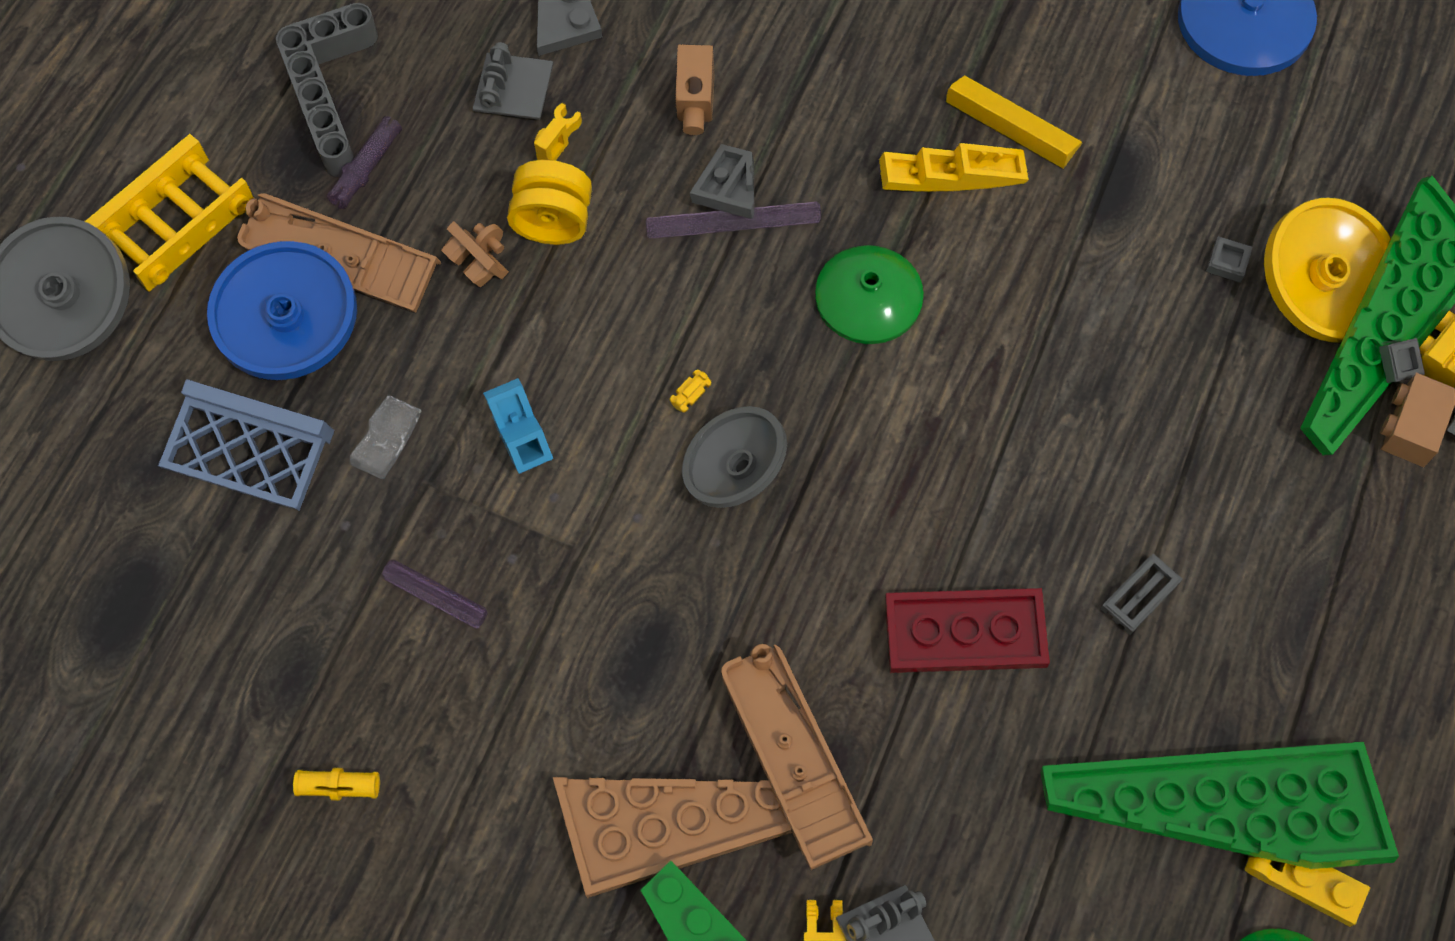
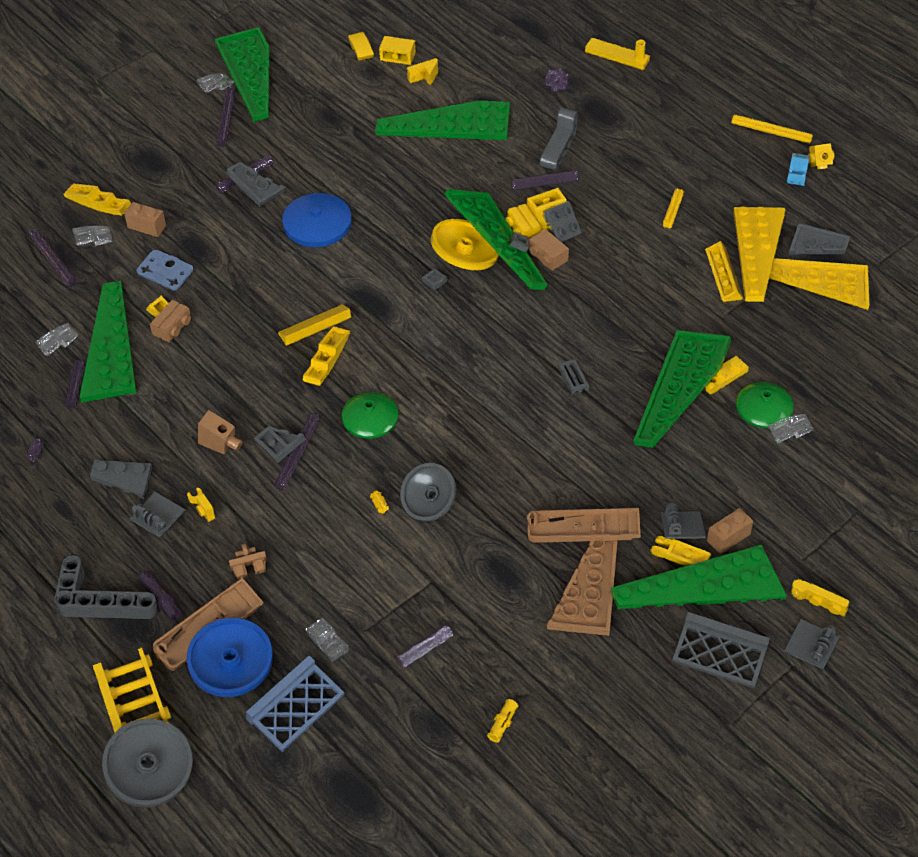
camera: 65 degrees left, 15 degrees down
dark azure brick [483,378,553,474] -> none
yellow wheel [507,160,592,245] -> none
dark red plate [885,588,1050,673] -> none

